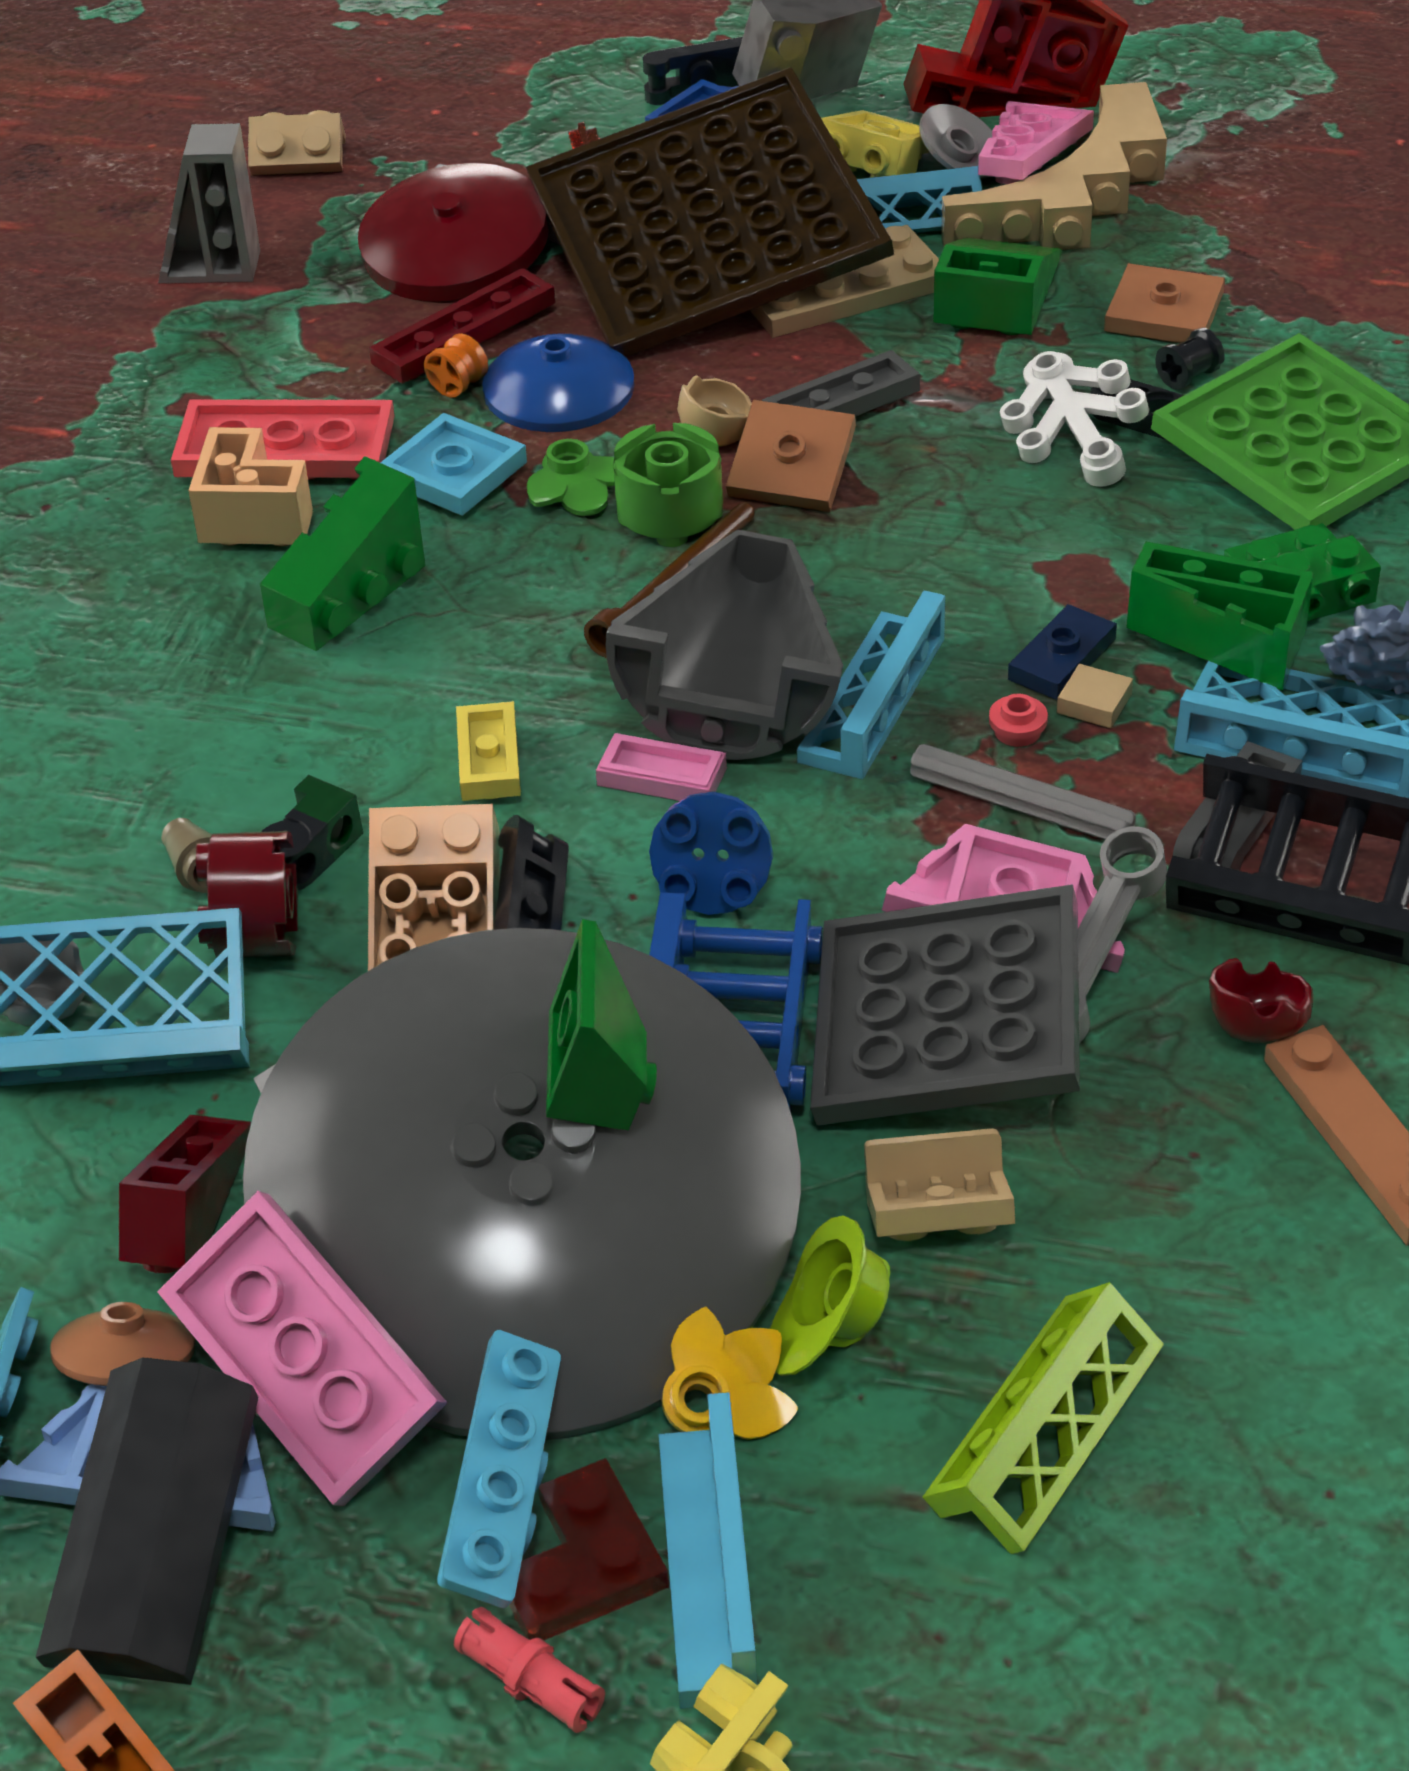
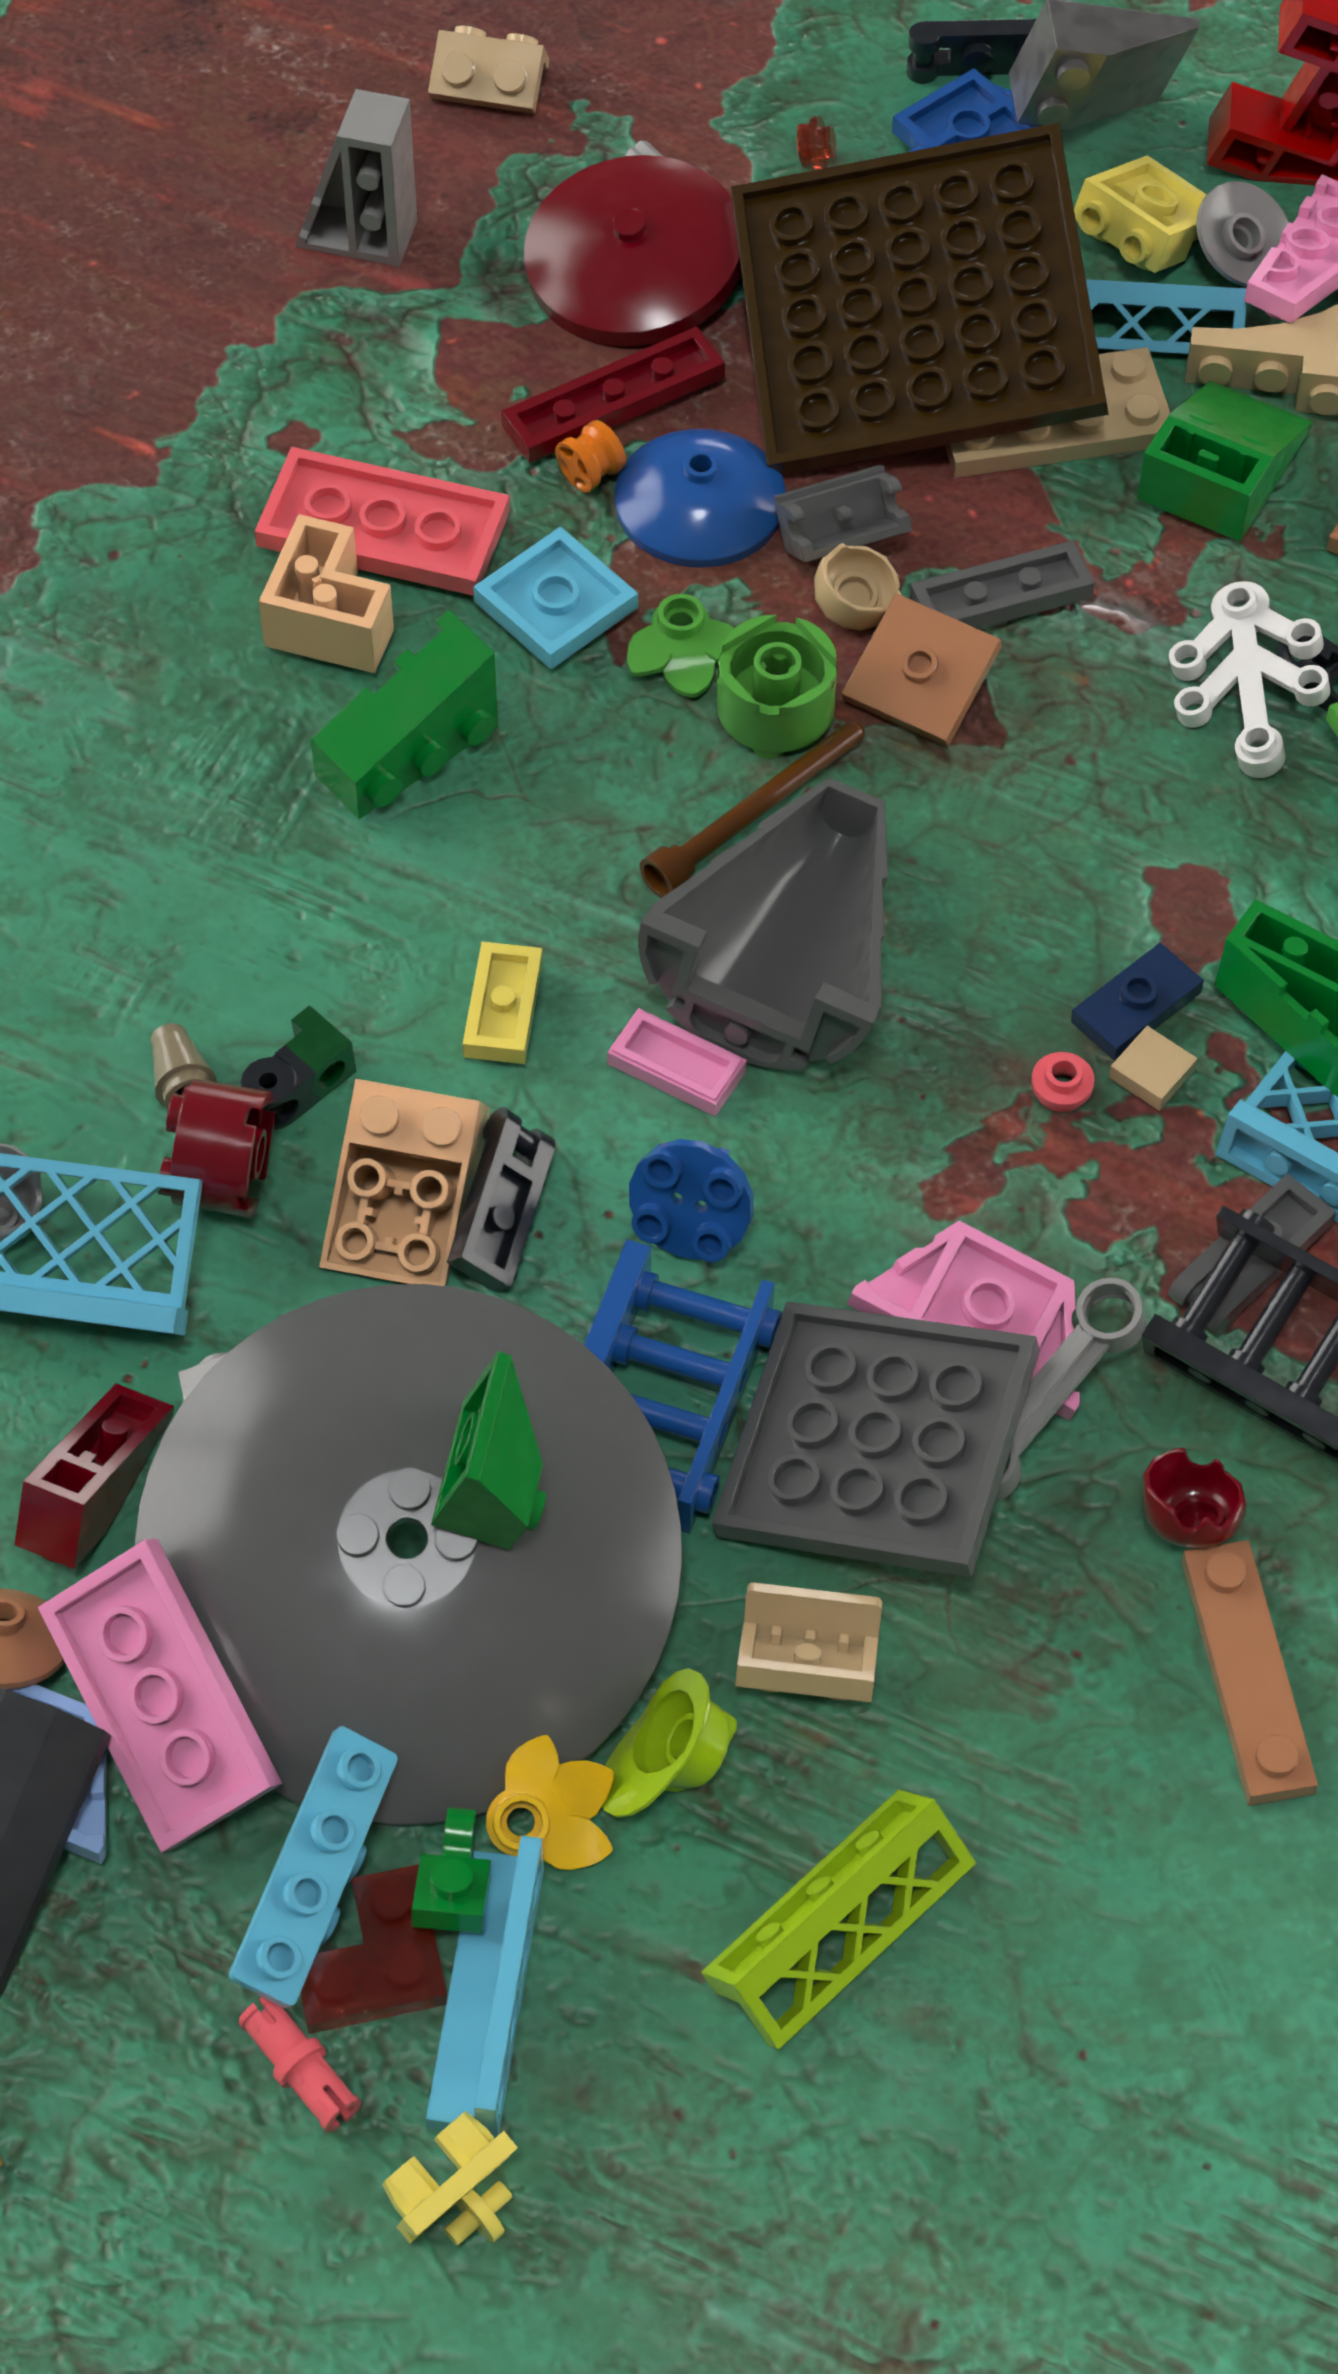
camera: 10 degrees right, 15 degrees up
medium azure fence [797,590,945,779] -> none
light grey axle [910,744,1136,840] -> none
none -> green plate [412,1807,491,1934]
none -> dark grey hinge [774,465,912,562]

